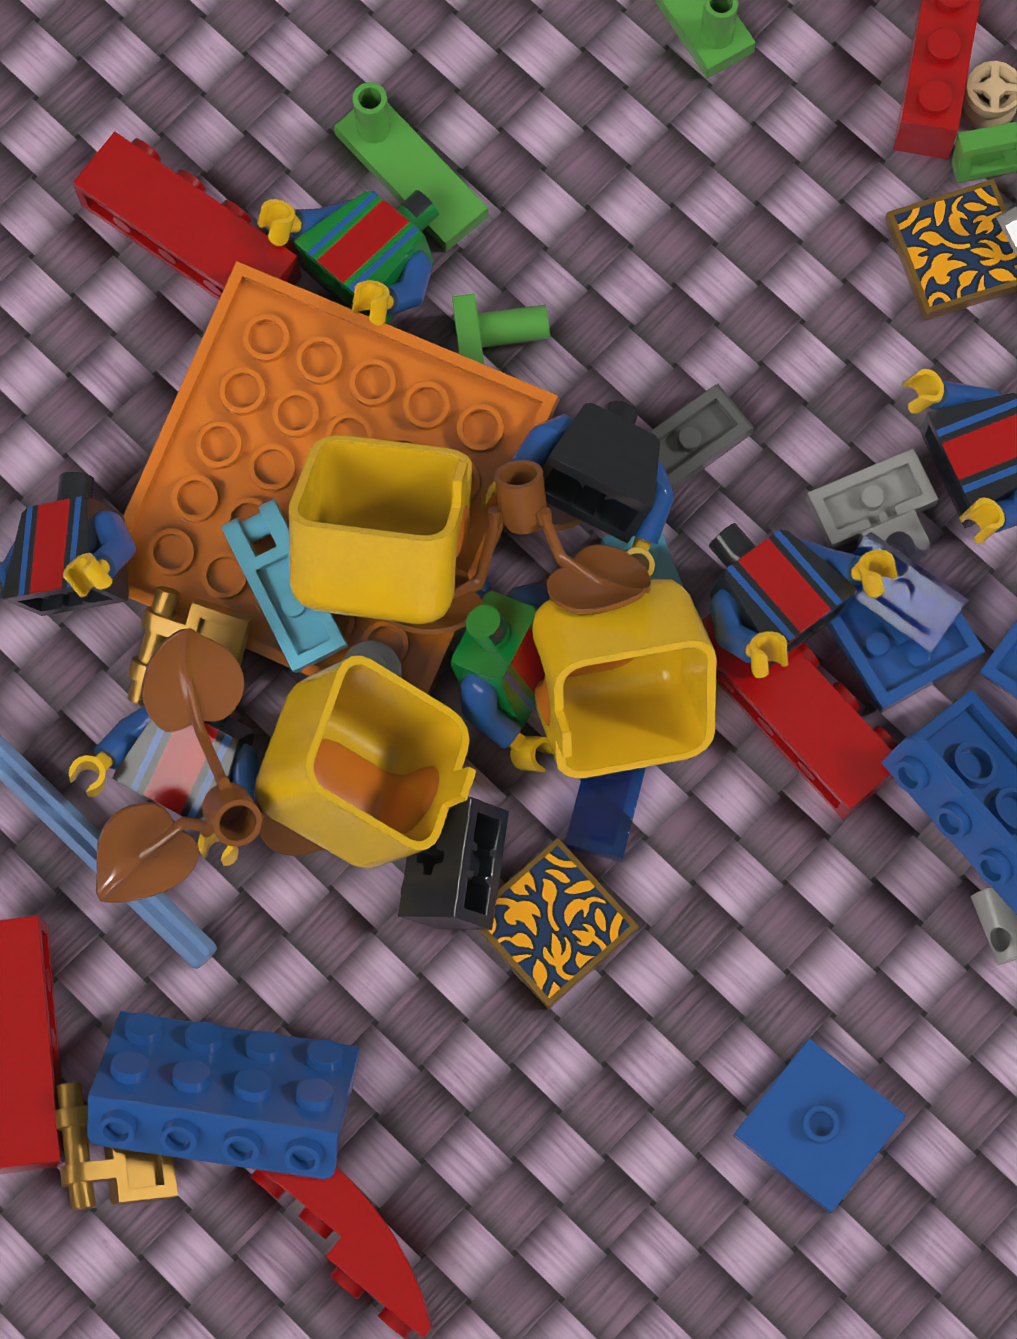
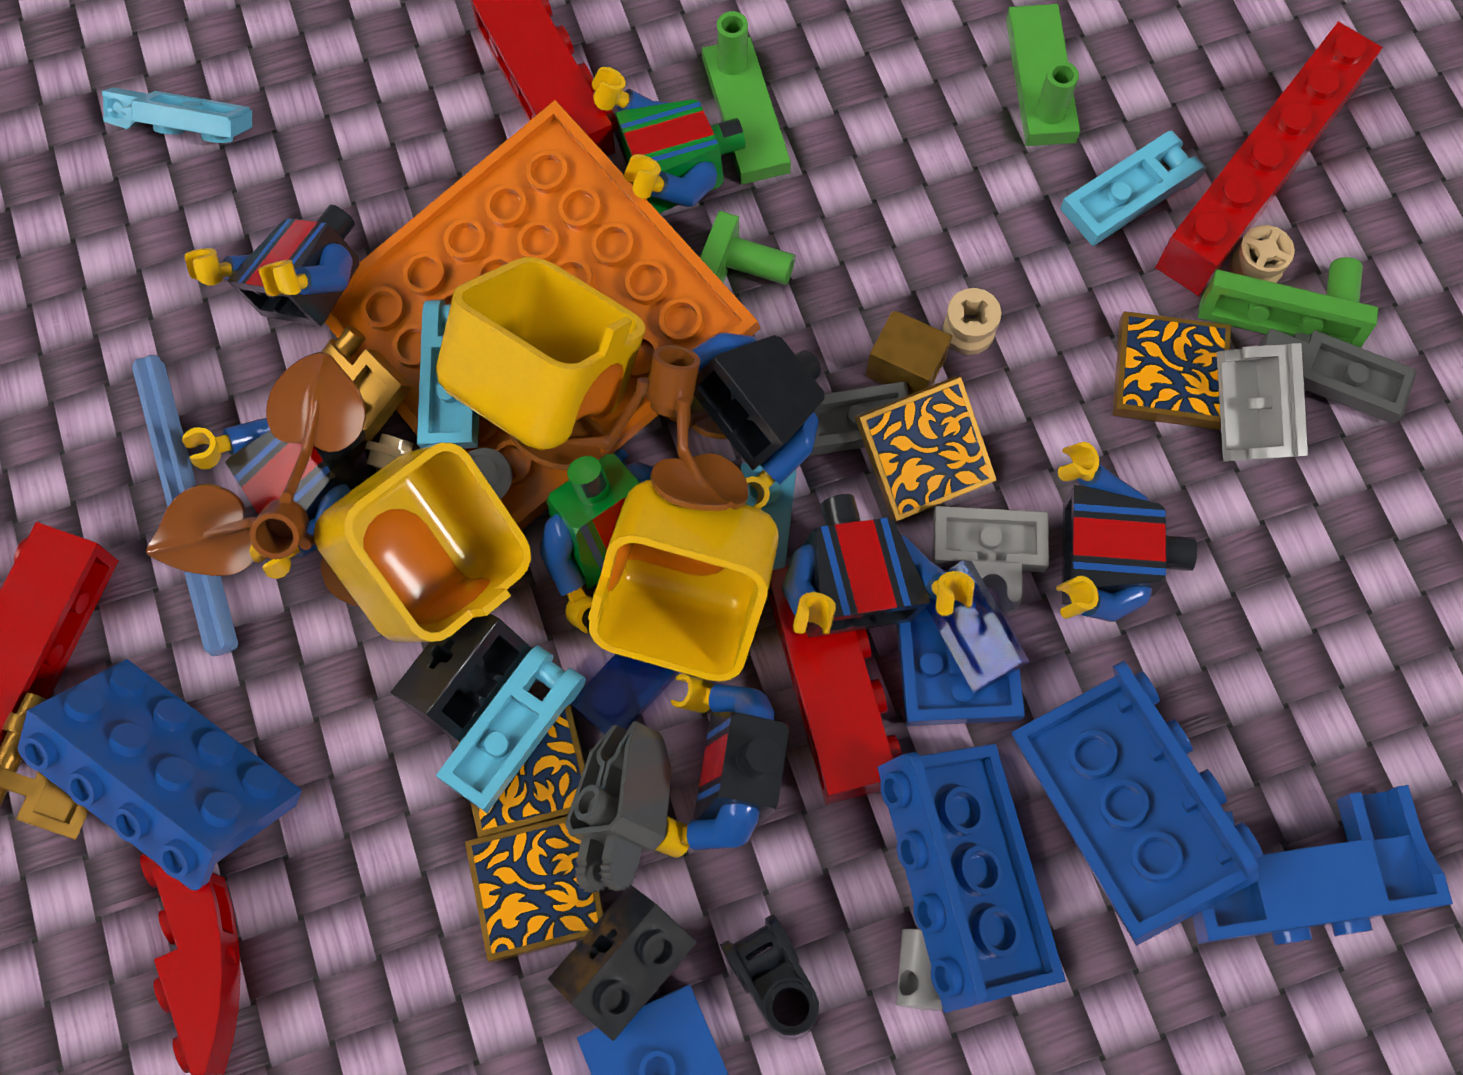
camera: 25 degrees right, 5 degrees down
none -> tan plate [365,434,414,469]
none -> medium azure plate [436,645,586,813]
none -> tile [465,817,604,963]
none -> black brick [548,884,697,1041]
none -> dark grey hinge [565,721,672,893]
none -> torso [655,673,789,858]
none -> black piece [720,914,819,1040]
none -> tile [854,376,997,521]
none -> pearl gold panel [866,311,953,394]
none -> tan wheel [942,288,1002,355]
none -> medium azure plate [1060,130,1207,246]

